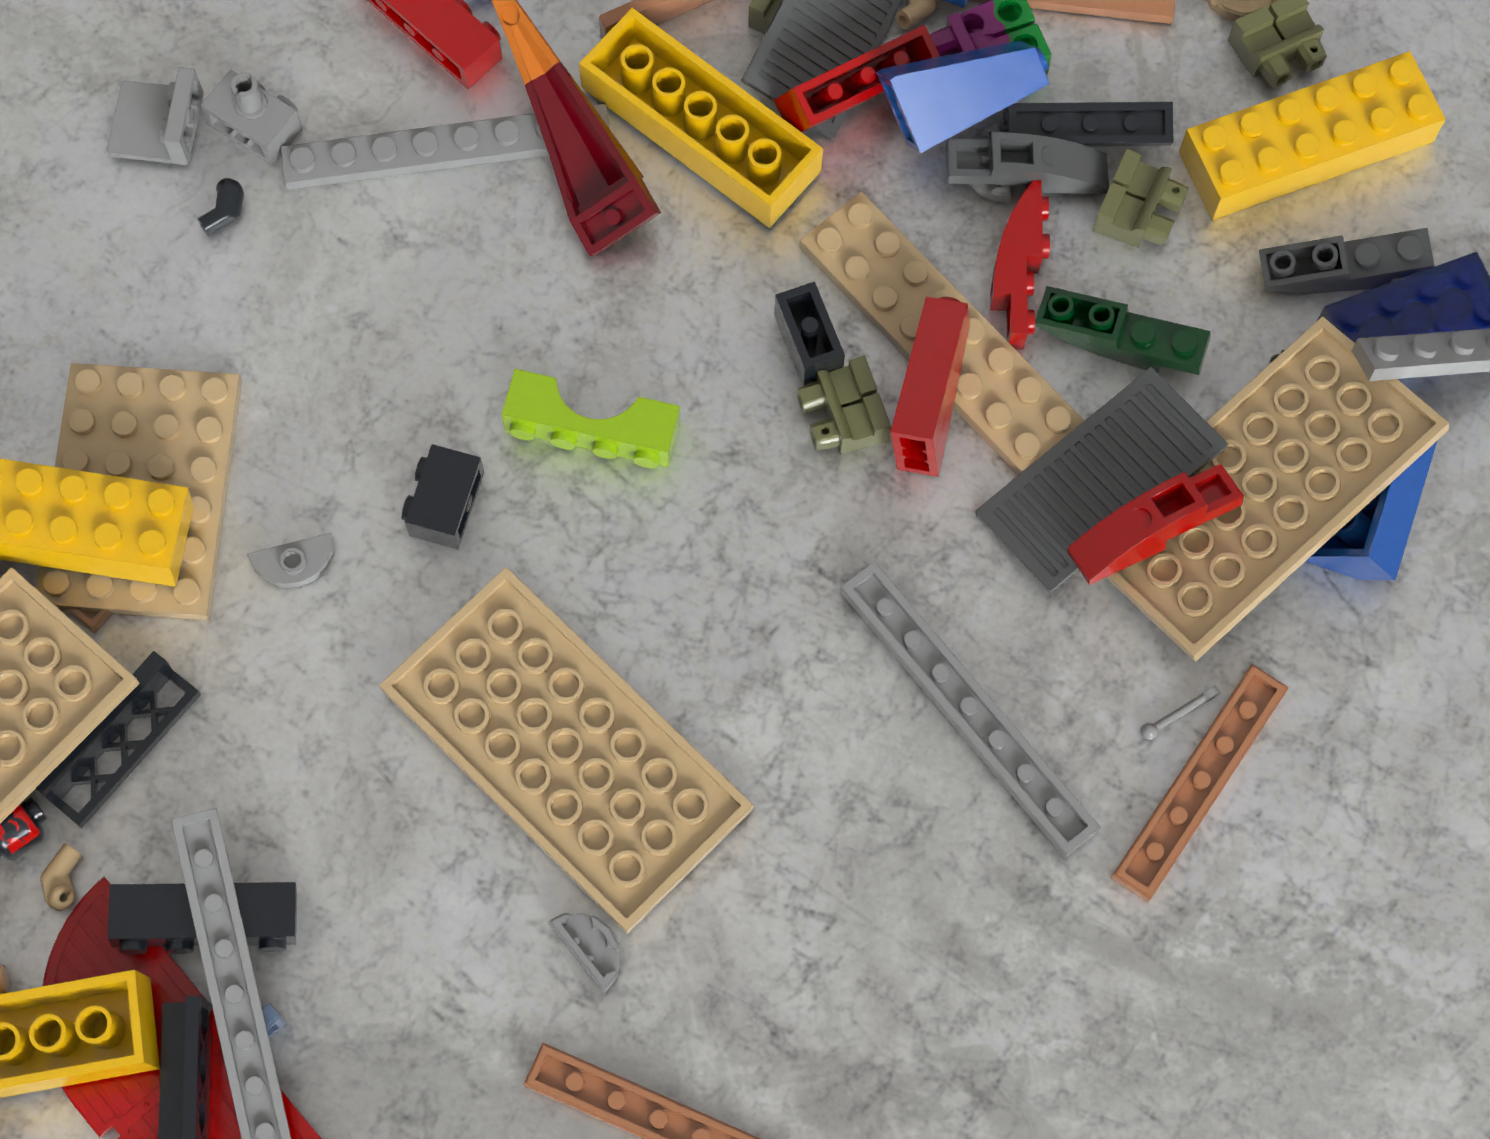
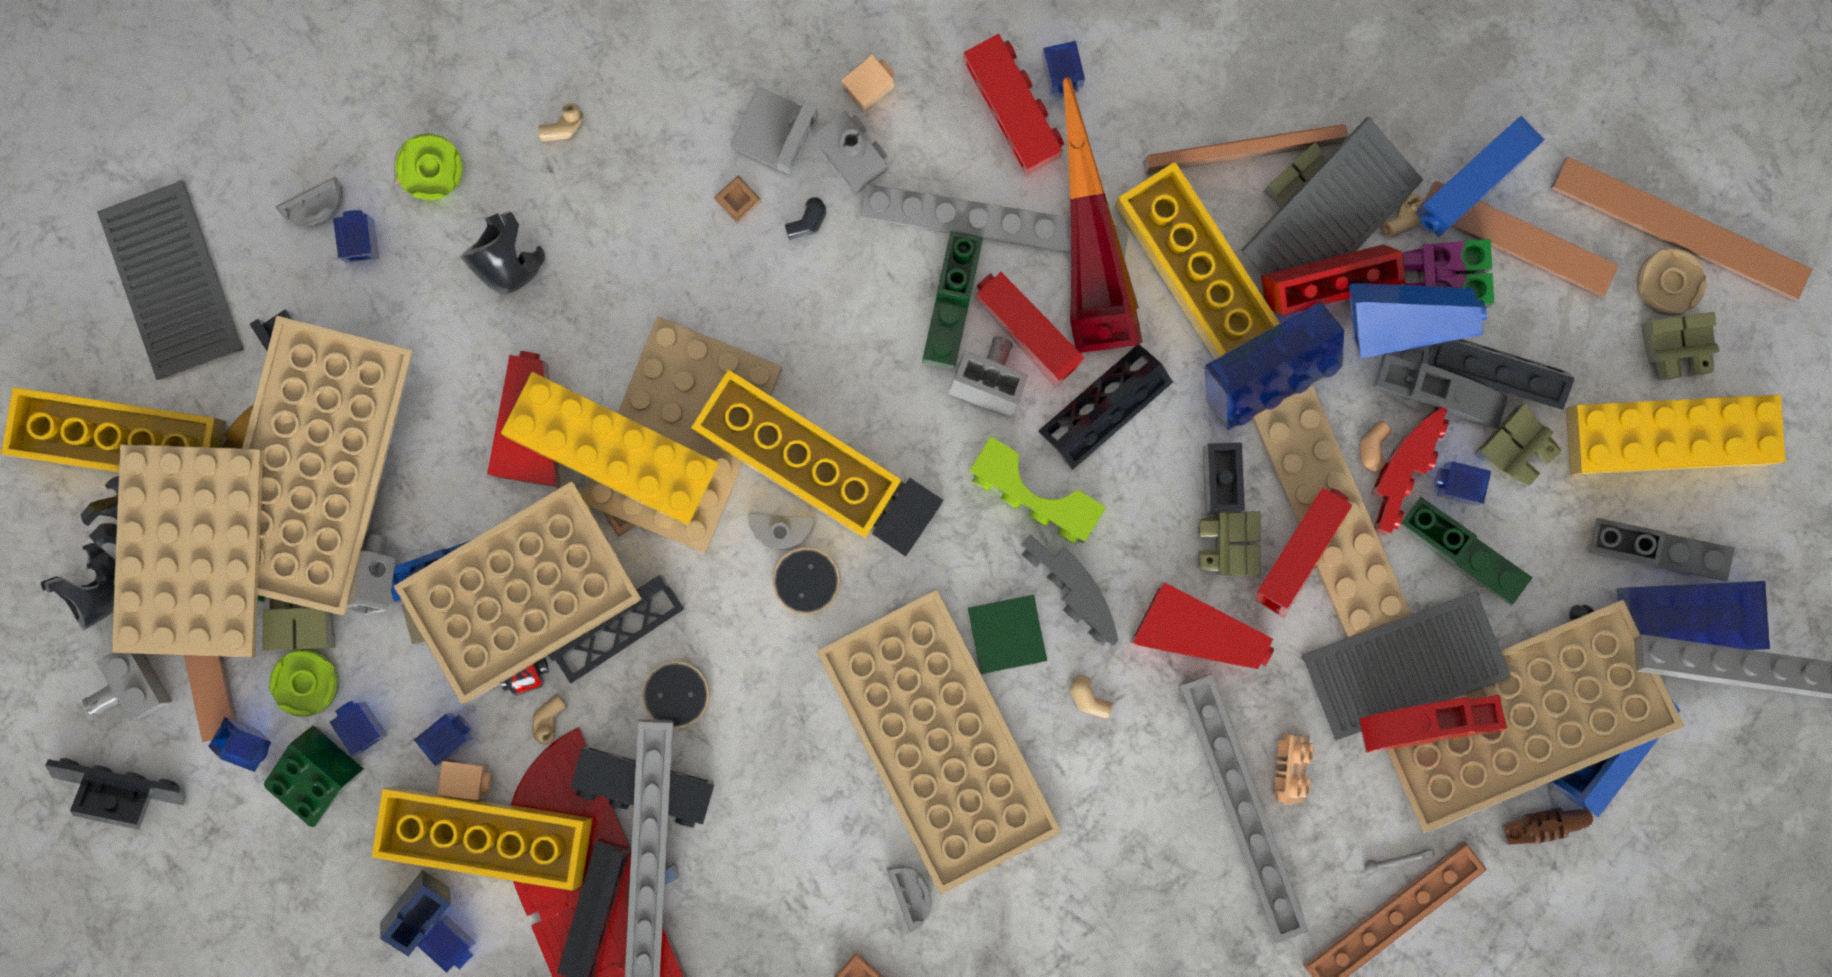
camera: 20 degrees right, 15 degrees up
none -> black tile [642,661,710,729]
none -> yellow brick [690,369,901,538]
none -> medium nougat tile [714,175,762,224]
none -> black tile [773,547,840,615]
none -> light nougat brick [841,55,895,113]
none -> dark green slope [922,231,983,371]
none -> light grey brick [947,336,1028,418]
none -> dark green tile [968,595,1047,674]
none -> red slope [975,272,1085,388]
none -> dark grey slope [1020,534,1118,646]
none -> black fence [1038,344,1173,470]
none -> tan arm [1070,675,1112,719]
none -> red slope [1130,582,1274,669]
none -> clear blue brick [1205,302,1345,430]
none -> light nougat hinge [1273,733,1314,805]
none -> light nougat arm [1359,420,1392,472]
none -> clear blue brick [1434,461,1491,506]
none -> reddish brown hinge [1502,807,1594,845]

